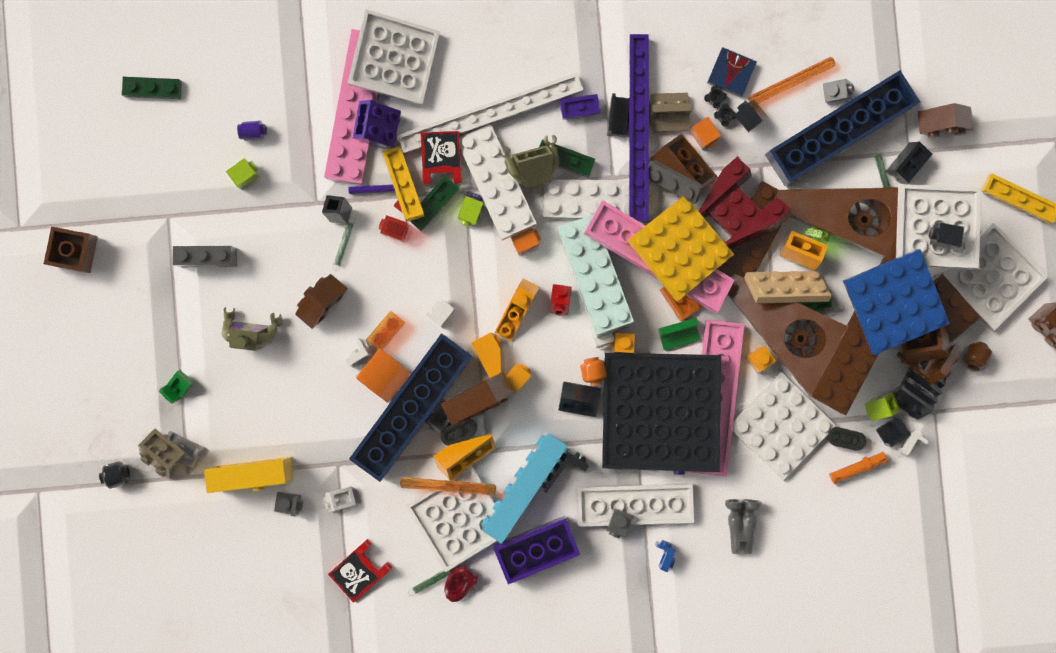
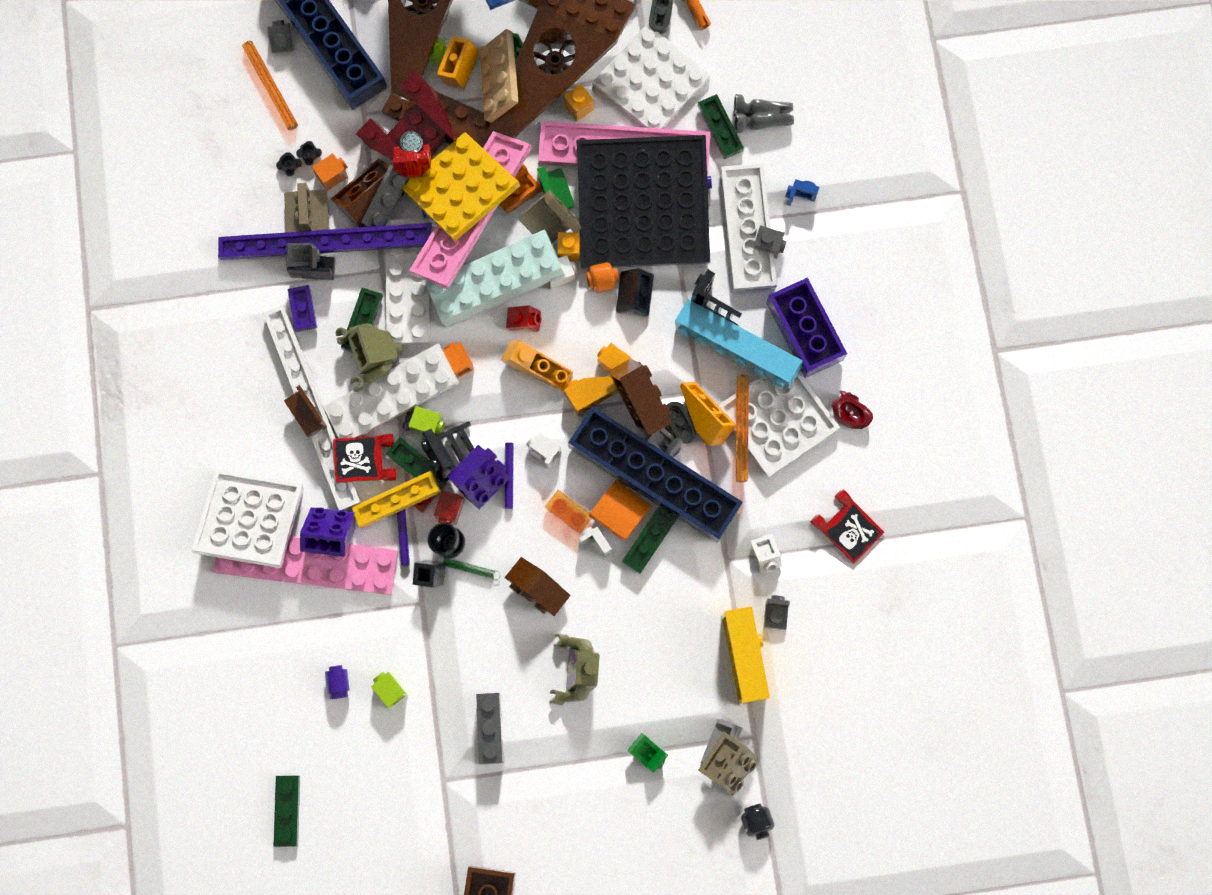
camera: 90 degrees left, 10 degrees down
green piece [408,566,459,596] -> none
dark blue tile [707,47,757,98] -> none
black brick [734,99,768,133] -> none
none -> reddish brown panel [284,385,327,438]
none -> dark grey bracket [286,243,320,268]
none -> red hair [393,144,431,178]
none -> clear light blue tile [400,131,423,152]
none -> black plate [421,421,474,481]
none -> black helmet [427,523,466,558]
none -> dark purple brick [447,445,510,510]
none -> dark purple bar [505,442,514,509]
none -> dark tan bracket [518,190,582,243]
none -> dark green plate [622,506,677,574]
none -> dark green plate [697,94,744,160]

